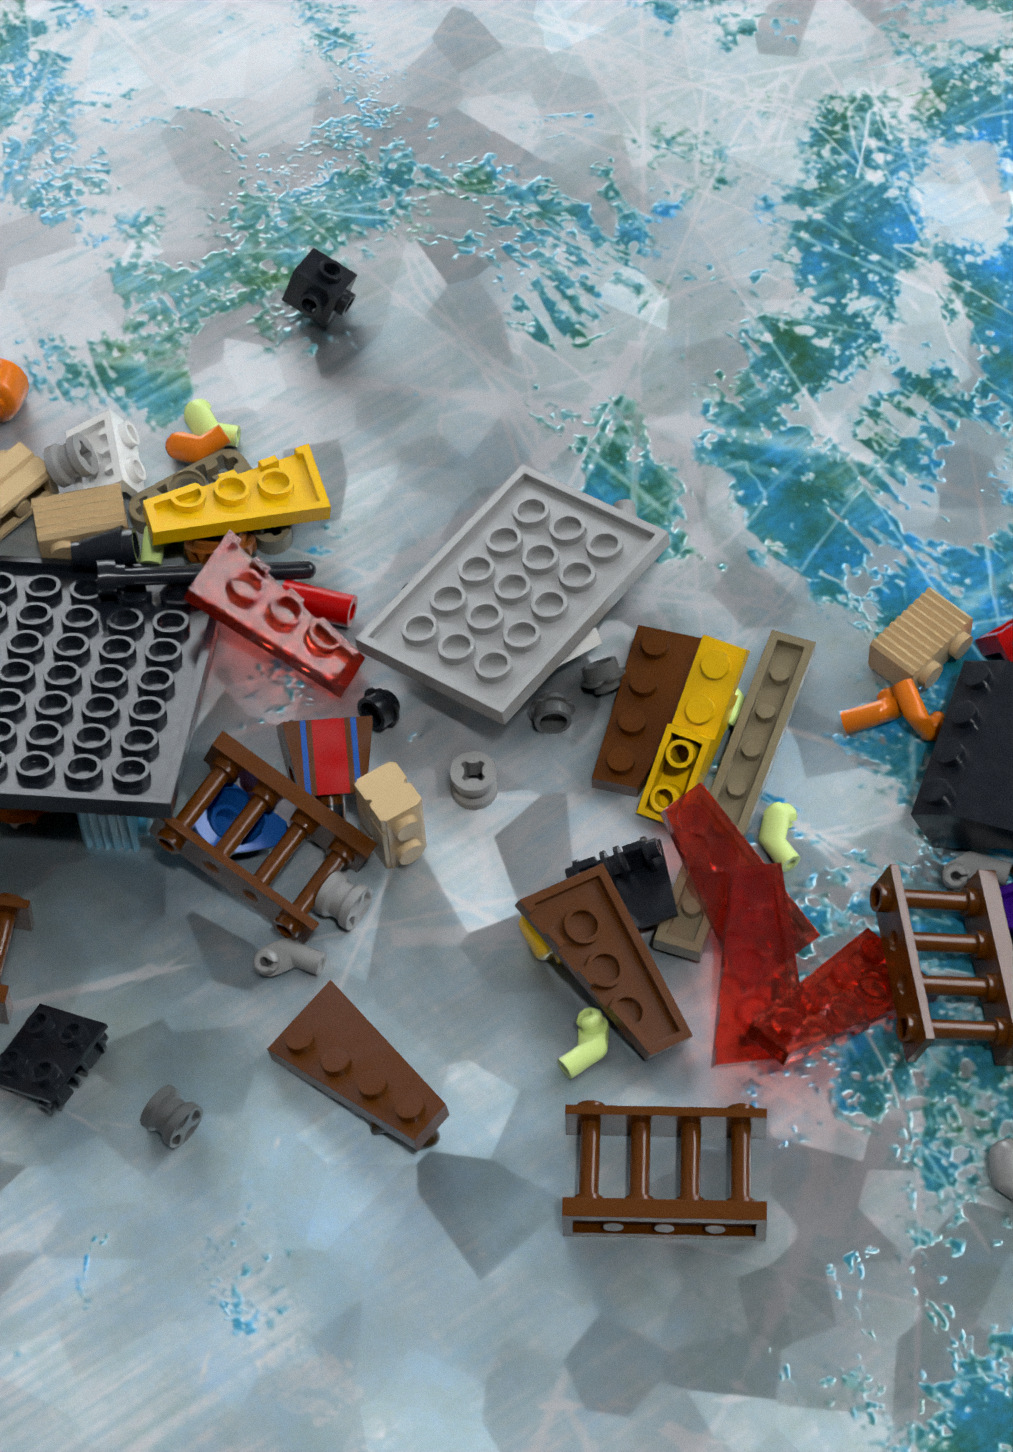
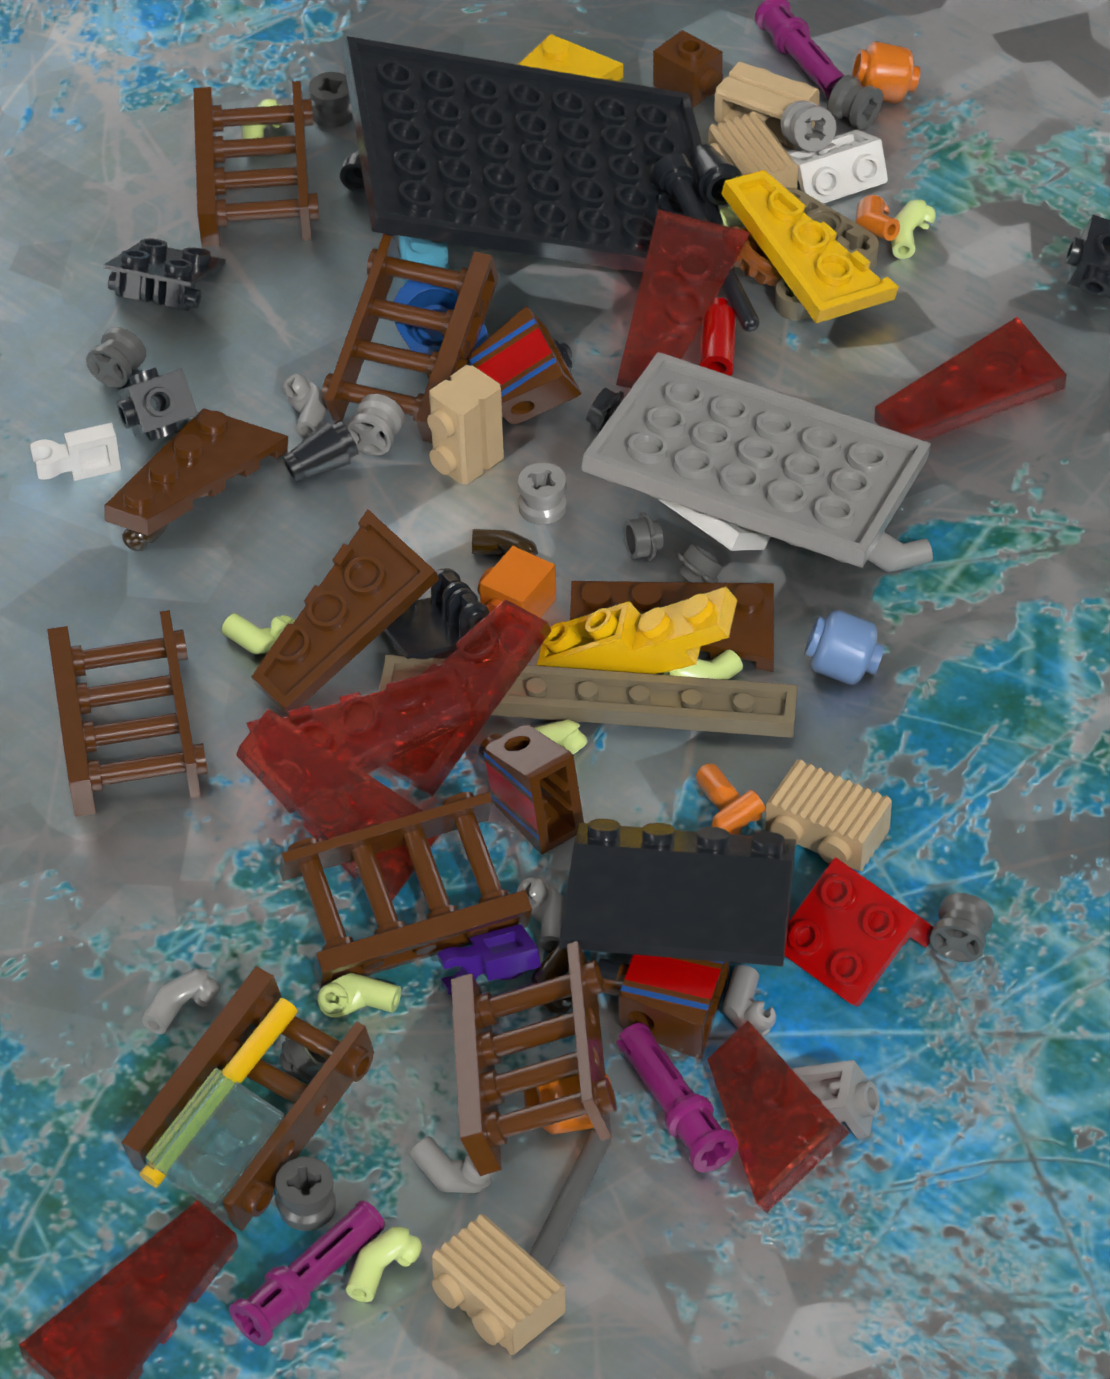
camera: 75 degrees right, 10 degrees down
none -> white plate [30,423,121,481]
none -> brick [117,367,198,441]
none -> black cone [282,420,359,482]
none -> dark brown arm [472,529,538,555]
none -> orange brick [477,546,556,637]
none -> reddish brown torso [478,725,584,854]
none -> medium blue head [804,610,885,685]
none -> dark grey wheel [828,74,883,130]
none -> clear red wing [874,317,1067,441]

